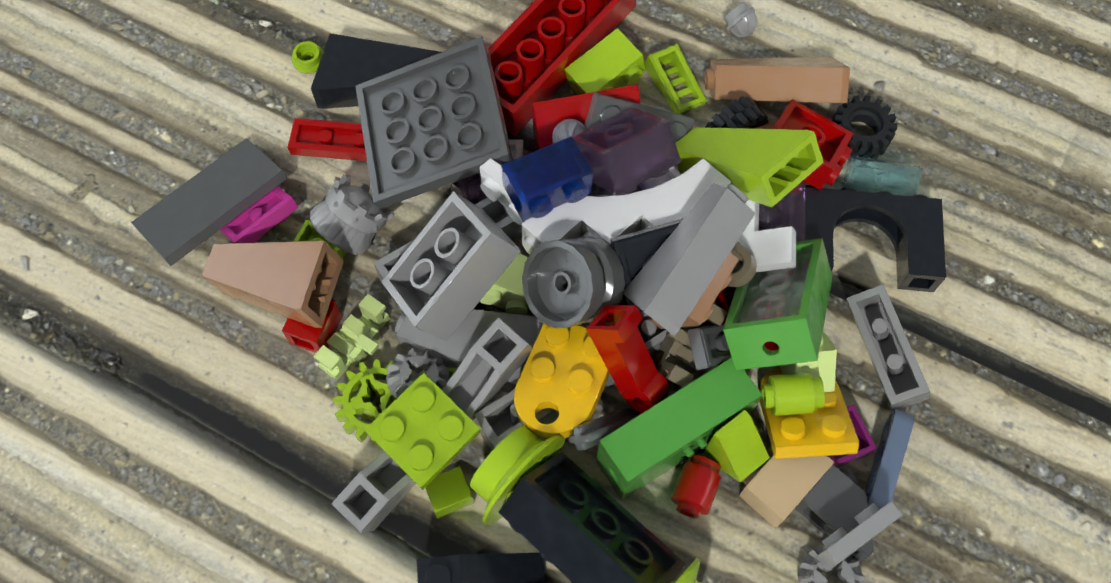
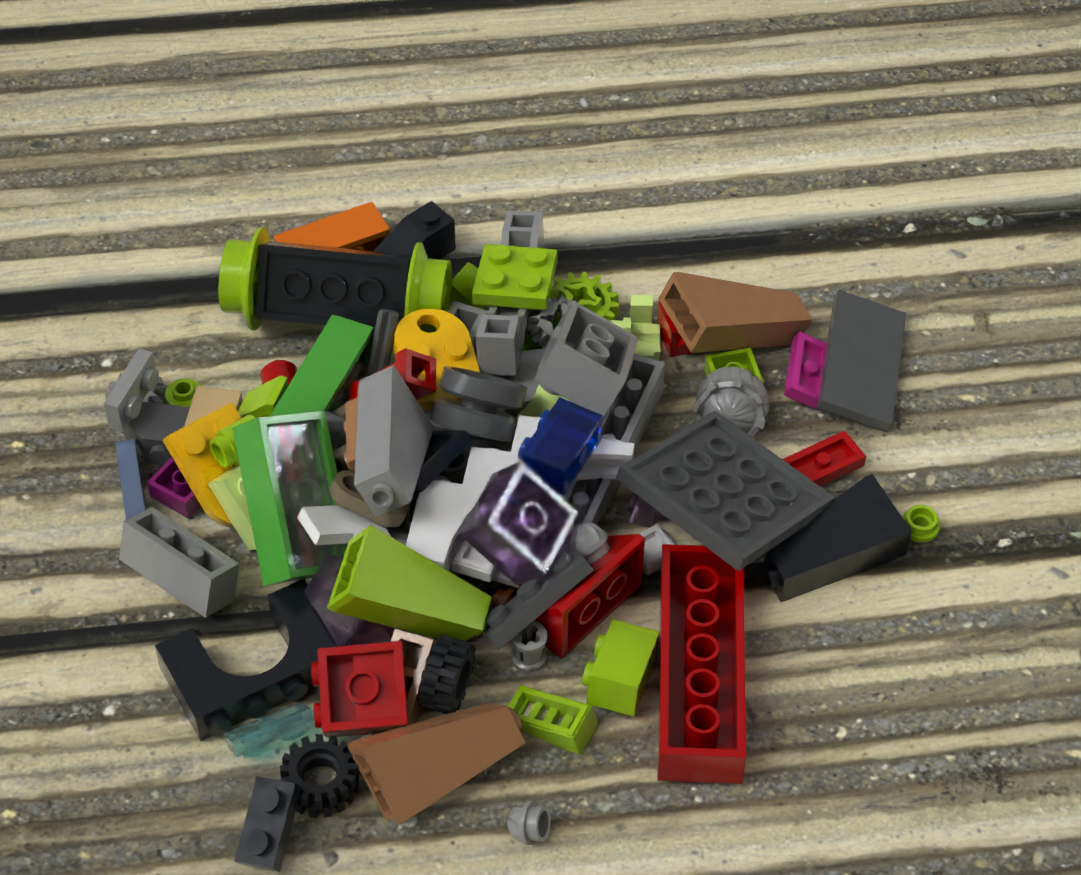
camera: 145 degrees right, 15 degrees down
none -> lime plate [165,378,201,407]
none -> black plate [234,776,302,872]

